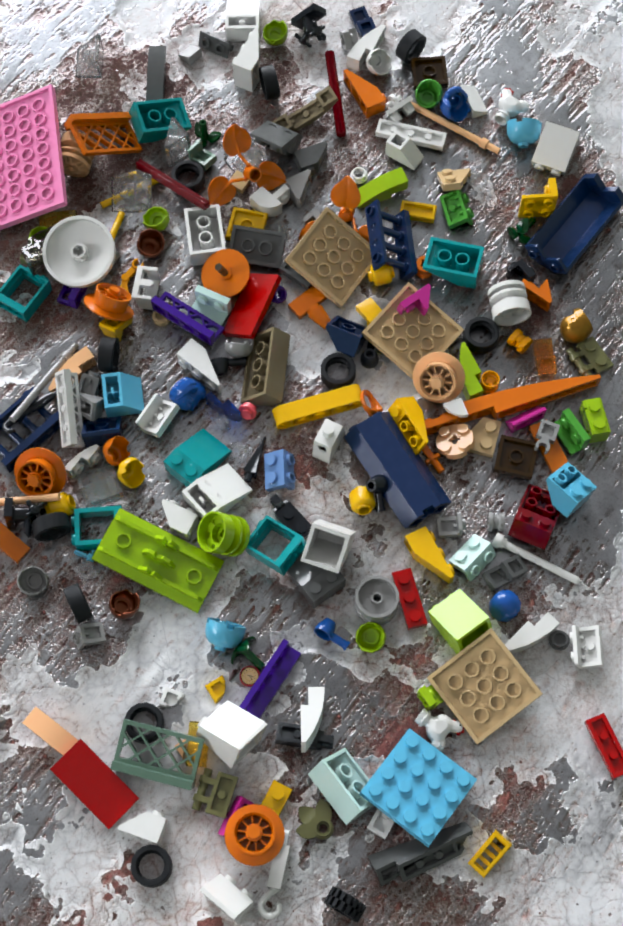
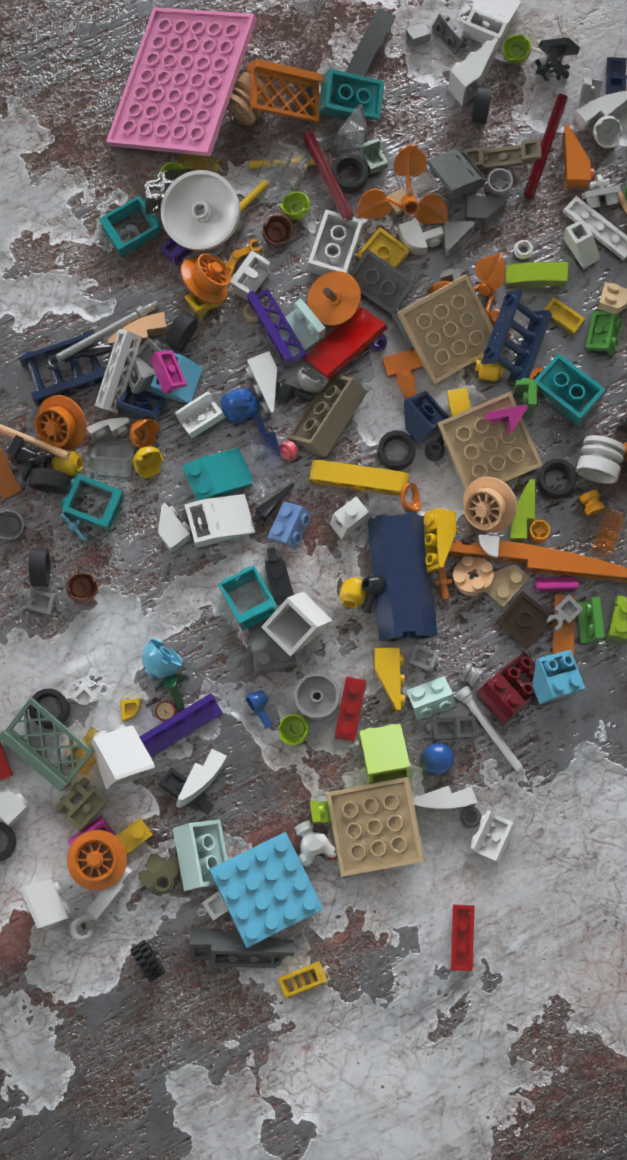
camera: 25 degrees right, 10 degrees up
lime hinge [92,508,225,613] -> none
dark green plant [194,119,222,148] -> none
lime wheel [197,511,250,557] -> none
none -> dark pink slope [150,350,187,394]
none -> light grey wheel [485,168,513,199]
none -> bright green bracket [513,378,537,417]

